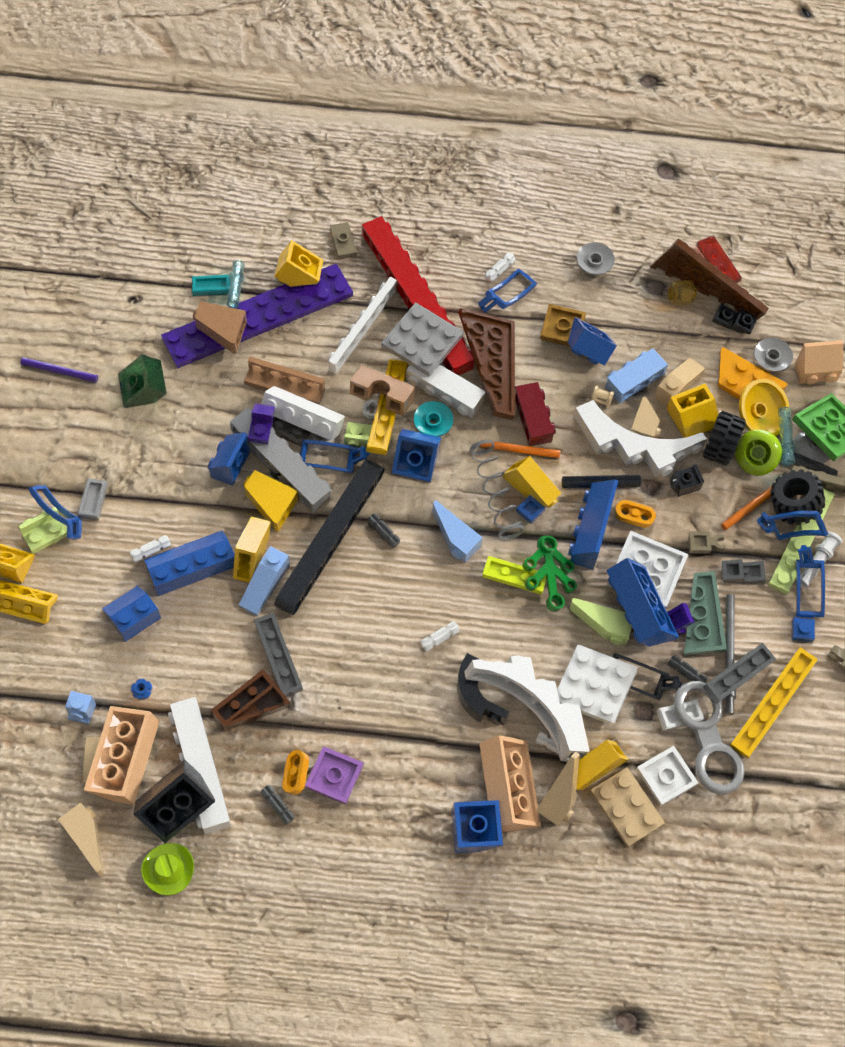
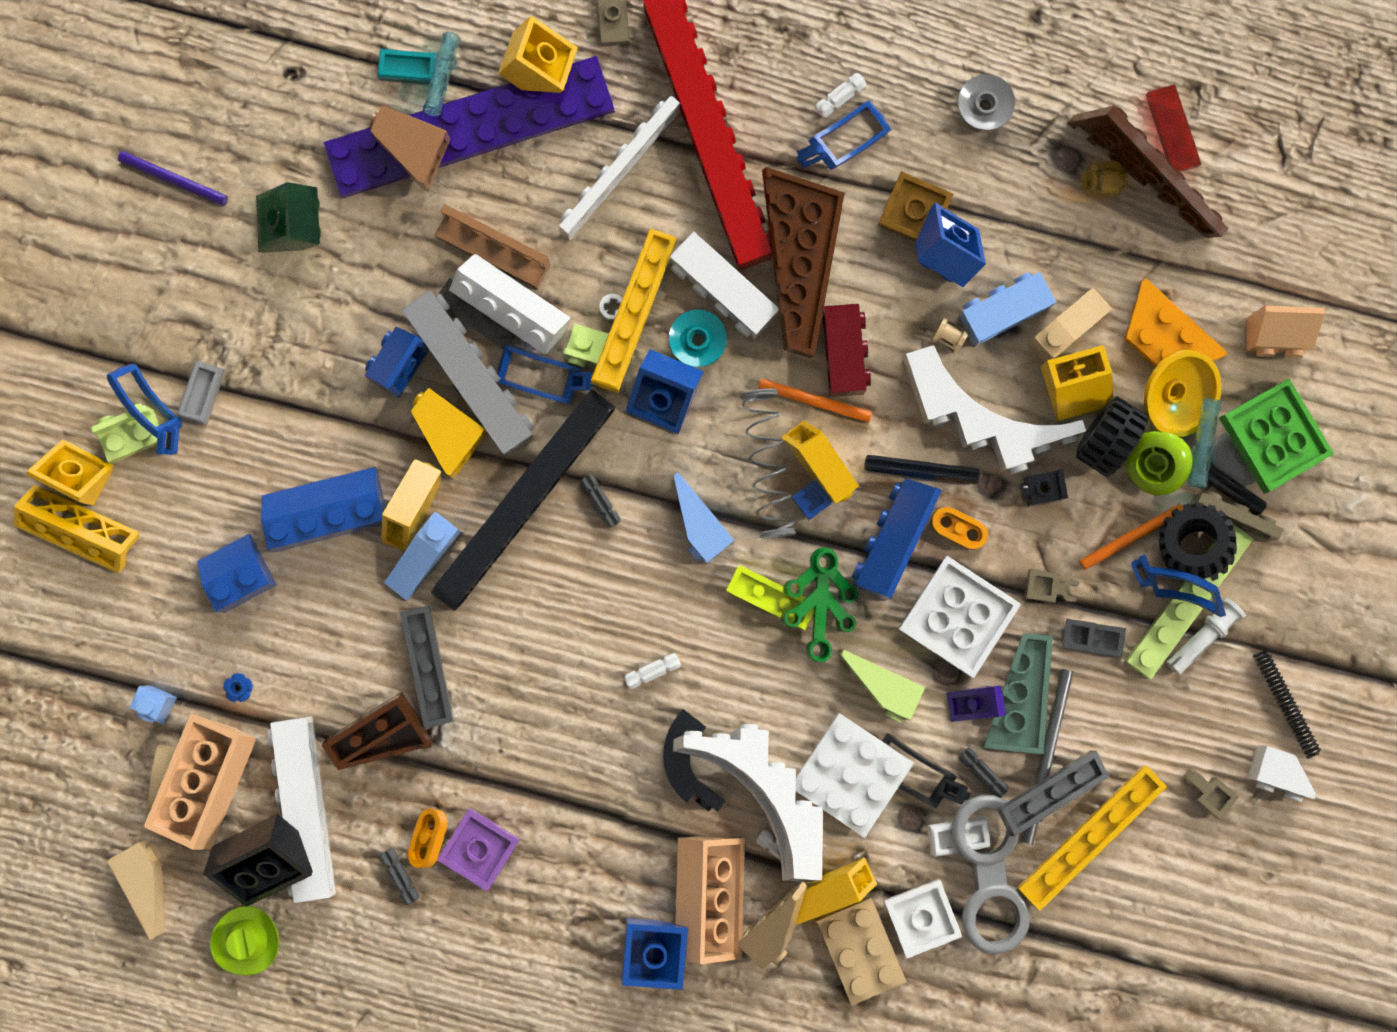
camera: 10 degrees right, 20 degrees up
white axle [130,535,171,562] -> none
dark purple slope [248,403,275,445] -> none
medium nougat arch [350,365,415,416] -> none
light grey plate [381,302,464,377] -> none
blue slope [606,558,679,647] -> none
tan slope [631,397,661,439] -> none
black slope [712,303,757,335] -> none
light grey dish [754,338,793,372] -> none
blue plate [792,617,815,642] -> none
blue sword [796,545,825,618] -> none

